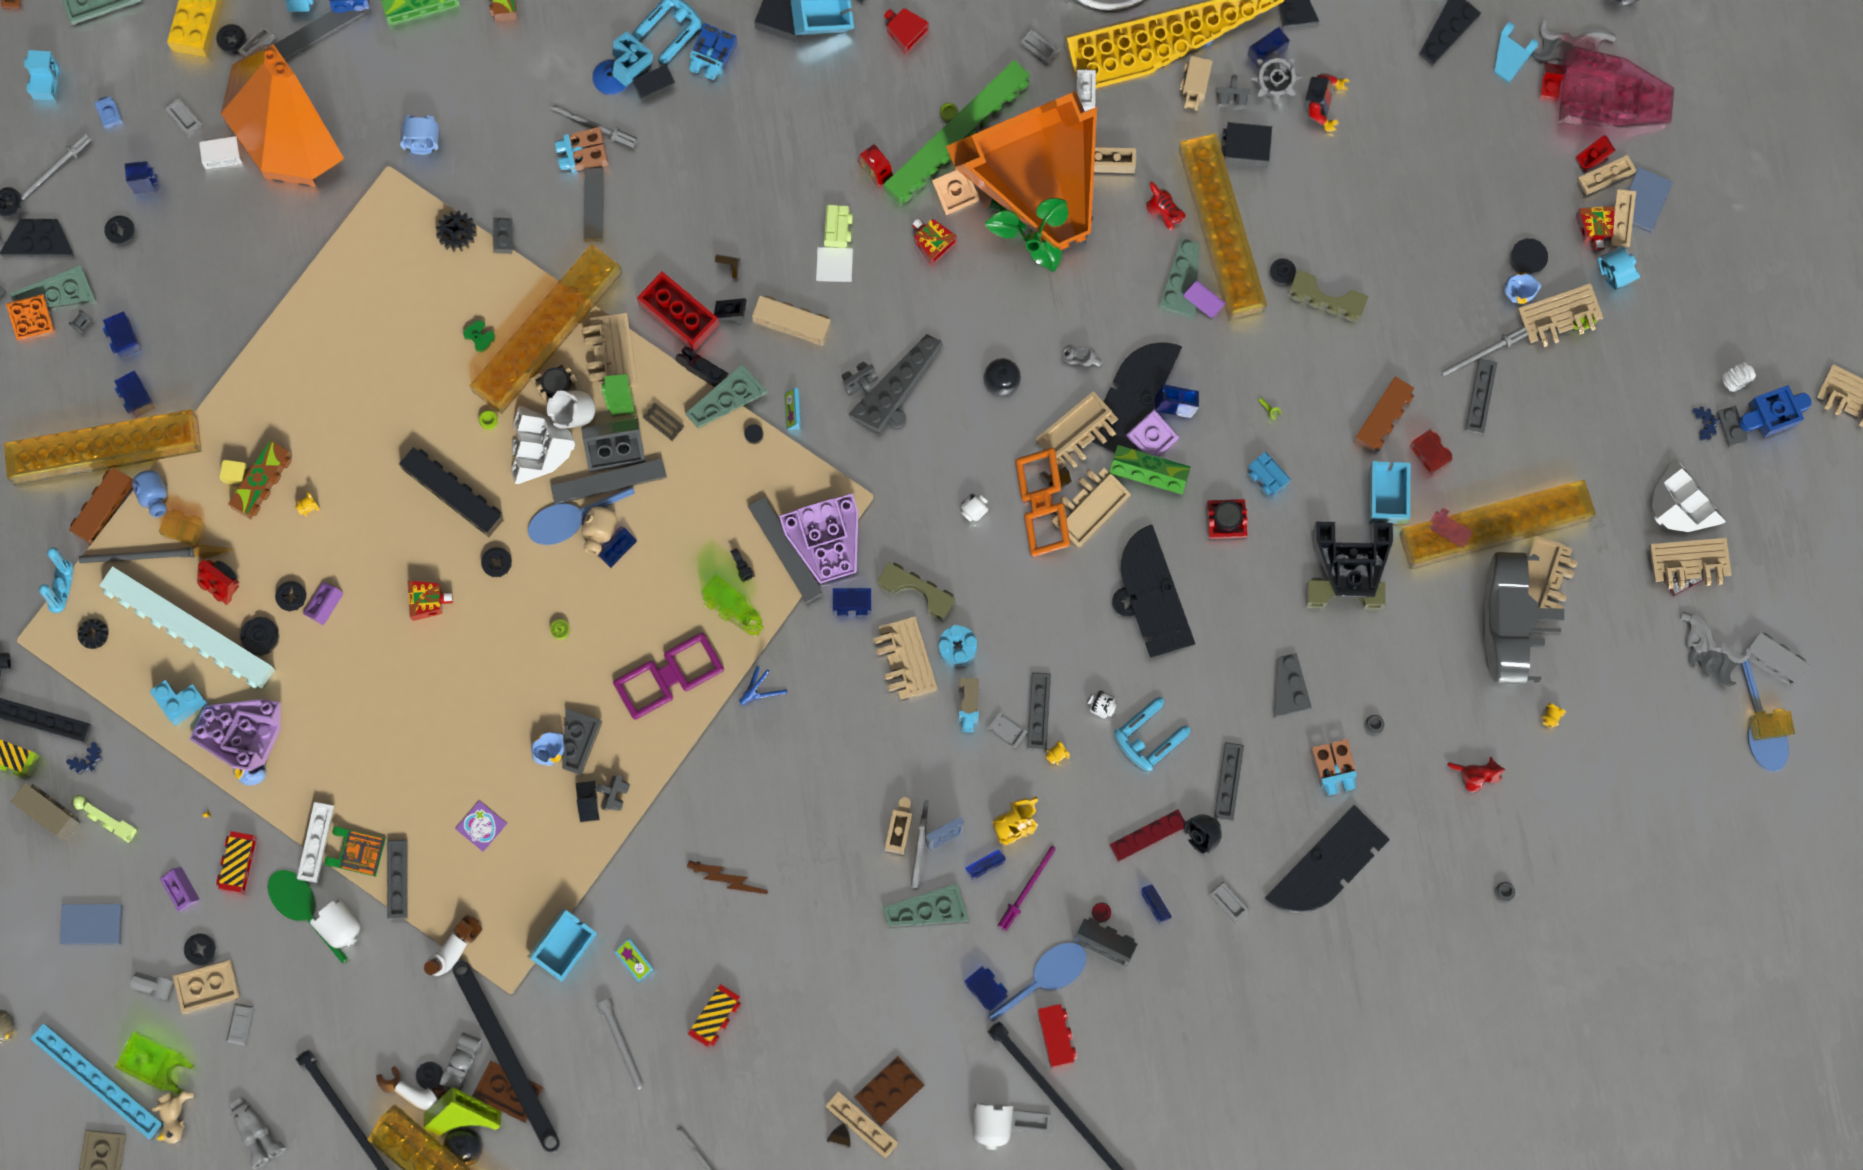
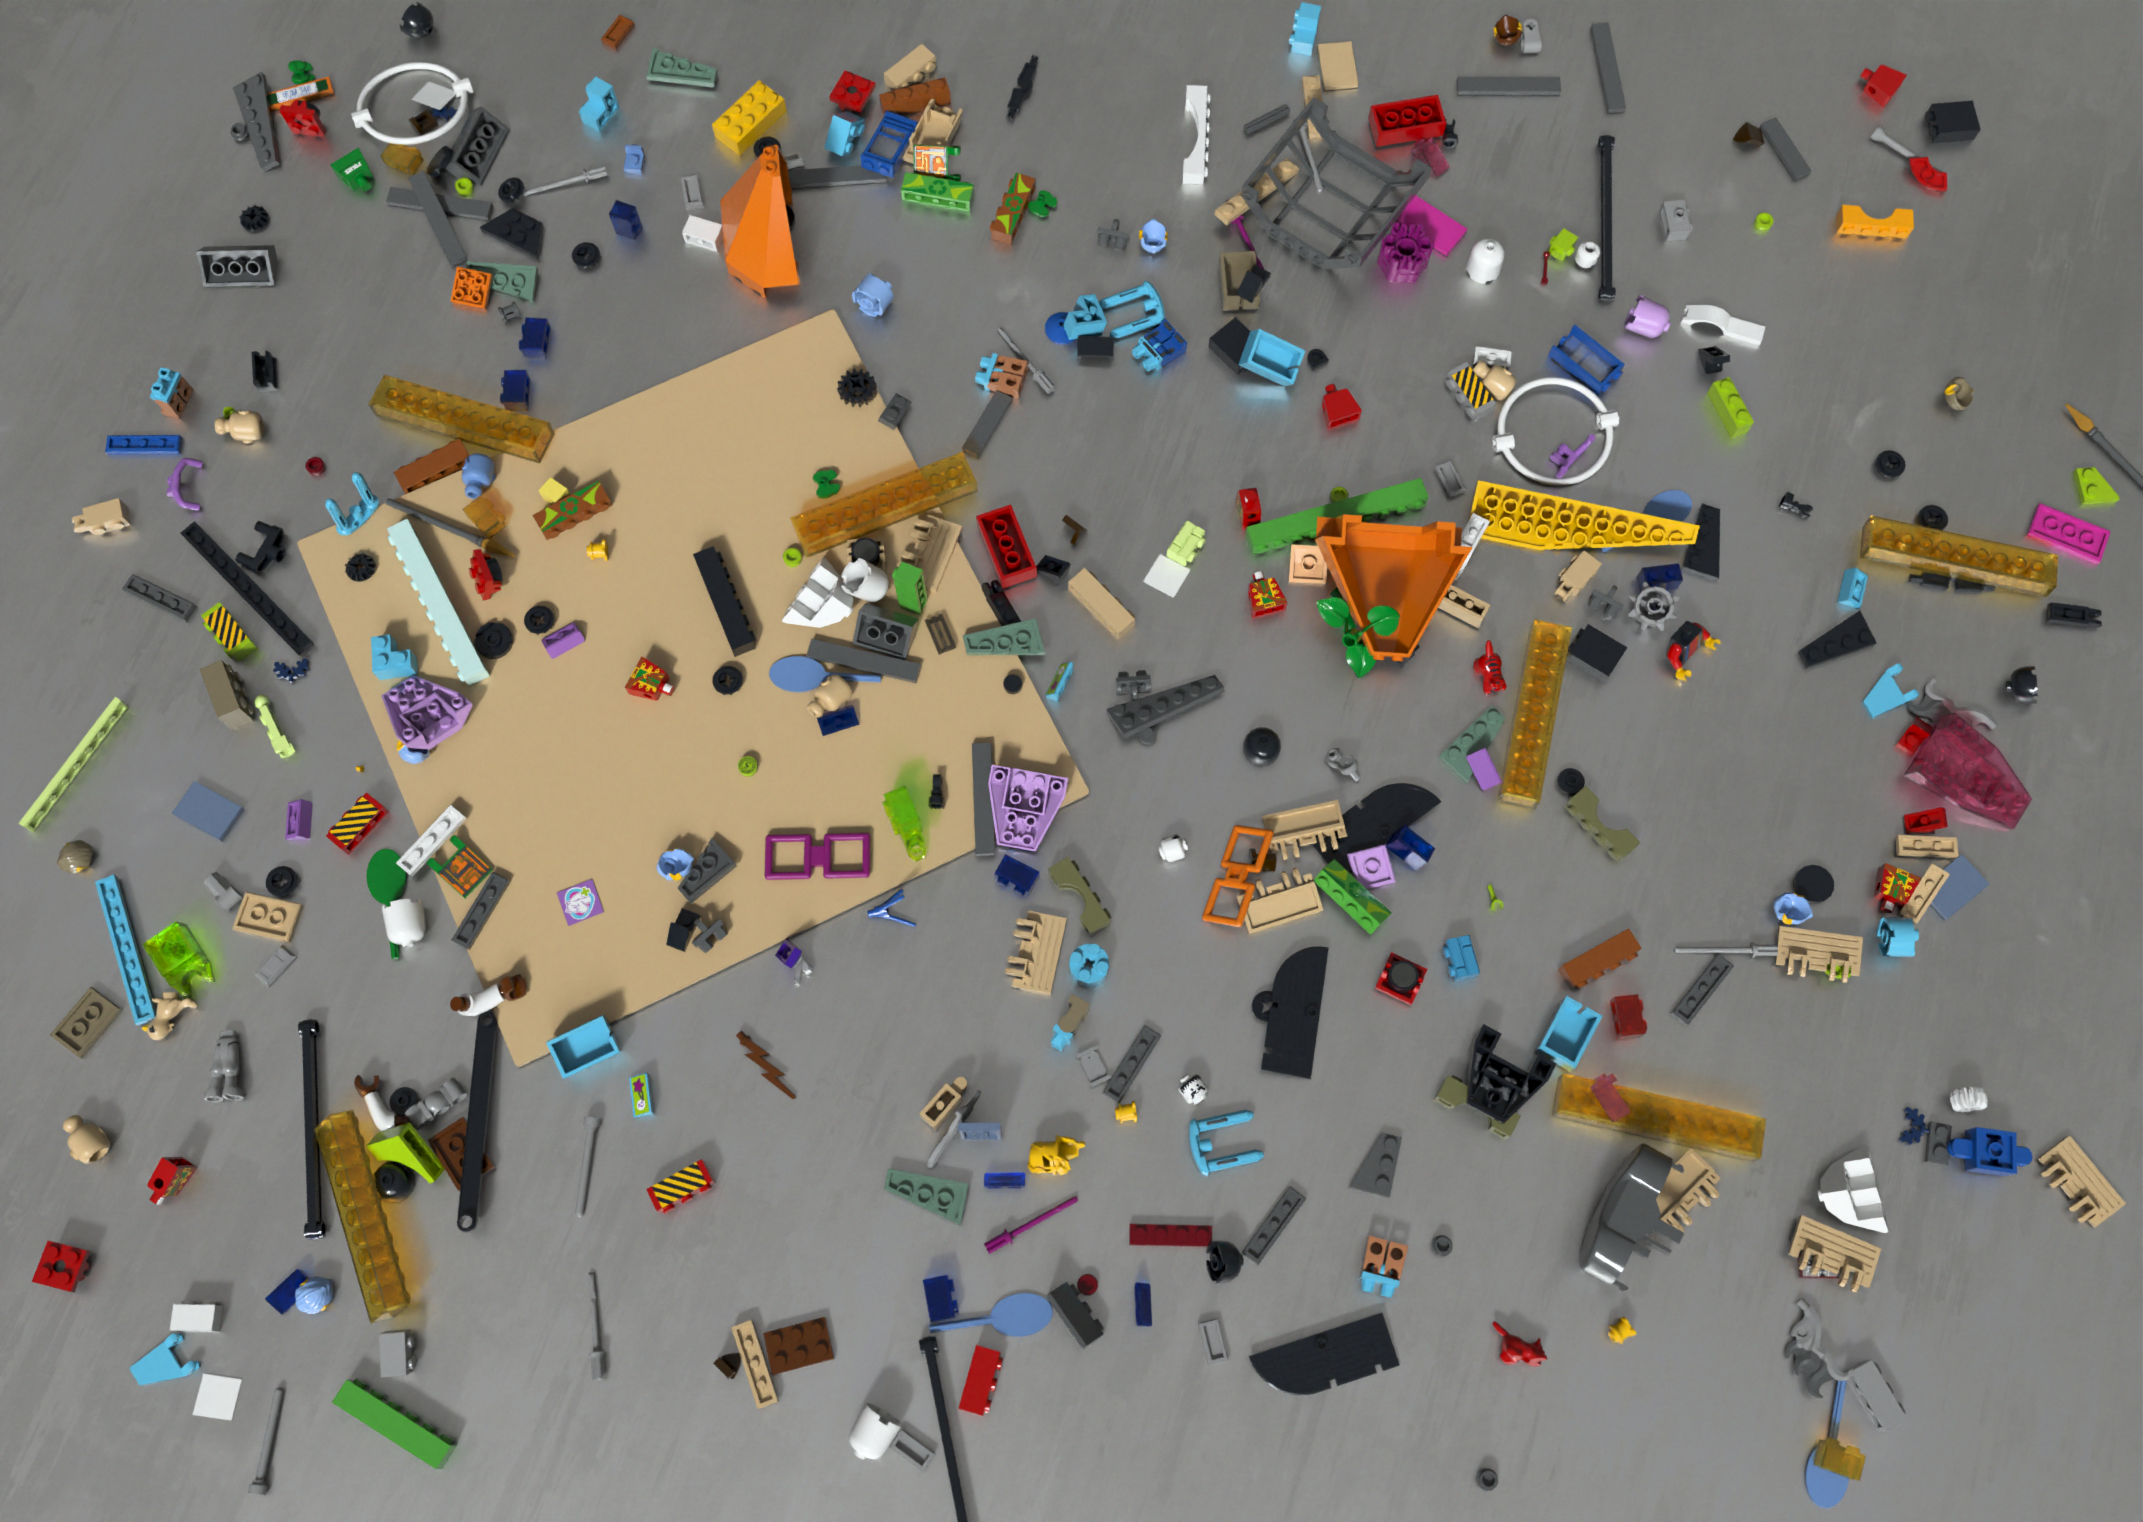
camera: 30 degrees right, 5 degrees down
none -> dark purple piece [775,939,813,984]

